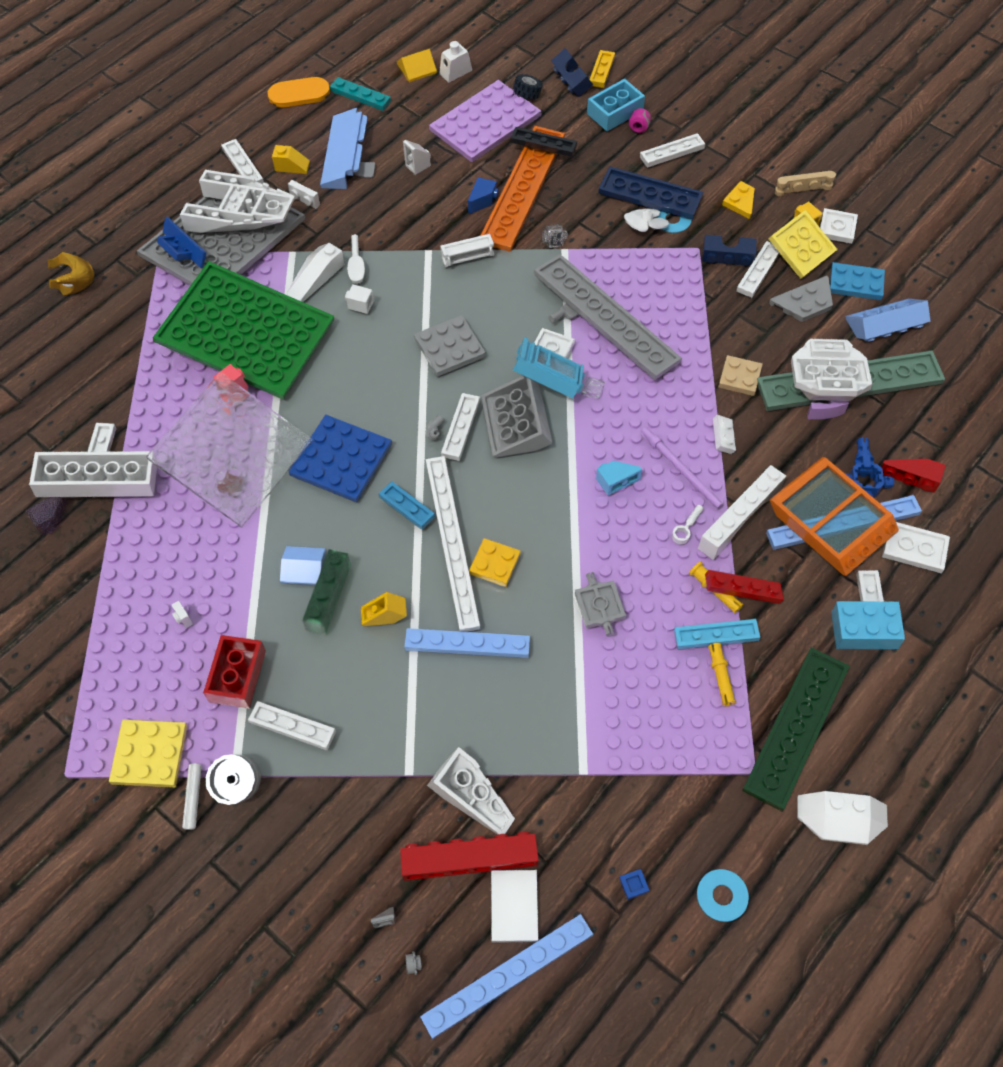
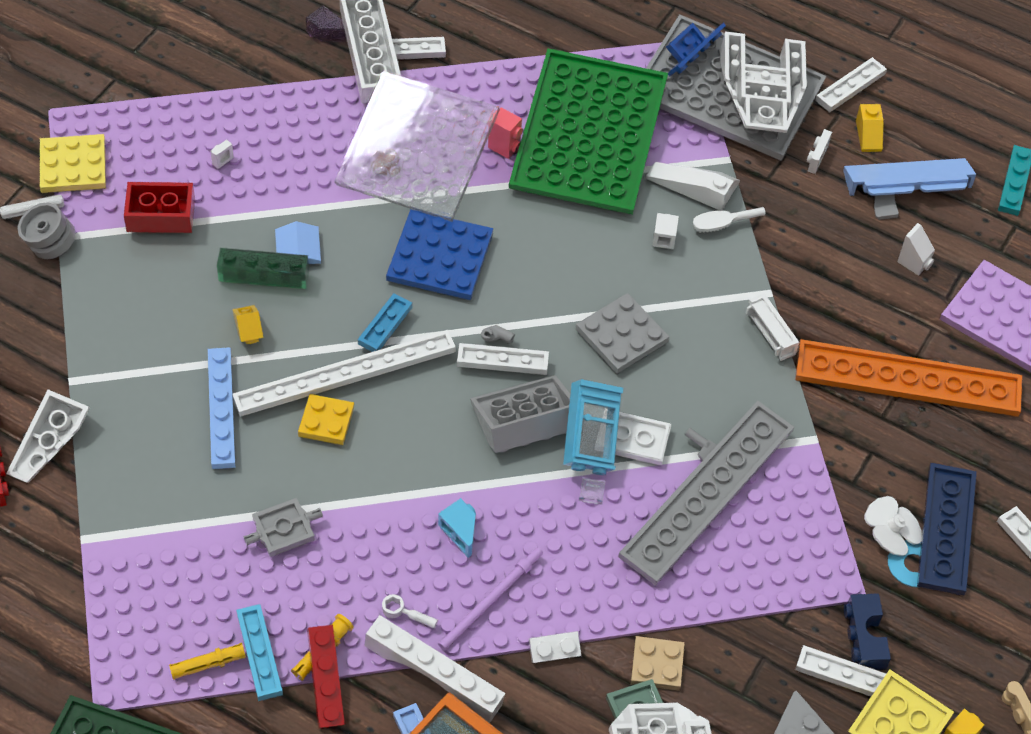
camera: 75 degrees right, 5 degrees down
white plate [248,701,336,751] -> none
light orange tile [268,77,330,108] -> none
blue slope [468,178,499,213] -> none
black plate [510,127,577,157] -> none
clear head [542,224,568,248] -> none
yellow wing [722,181,755,219] -> none

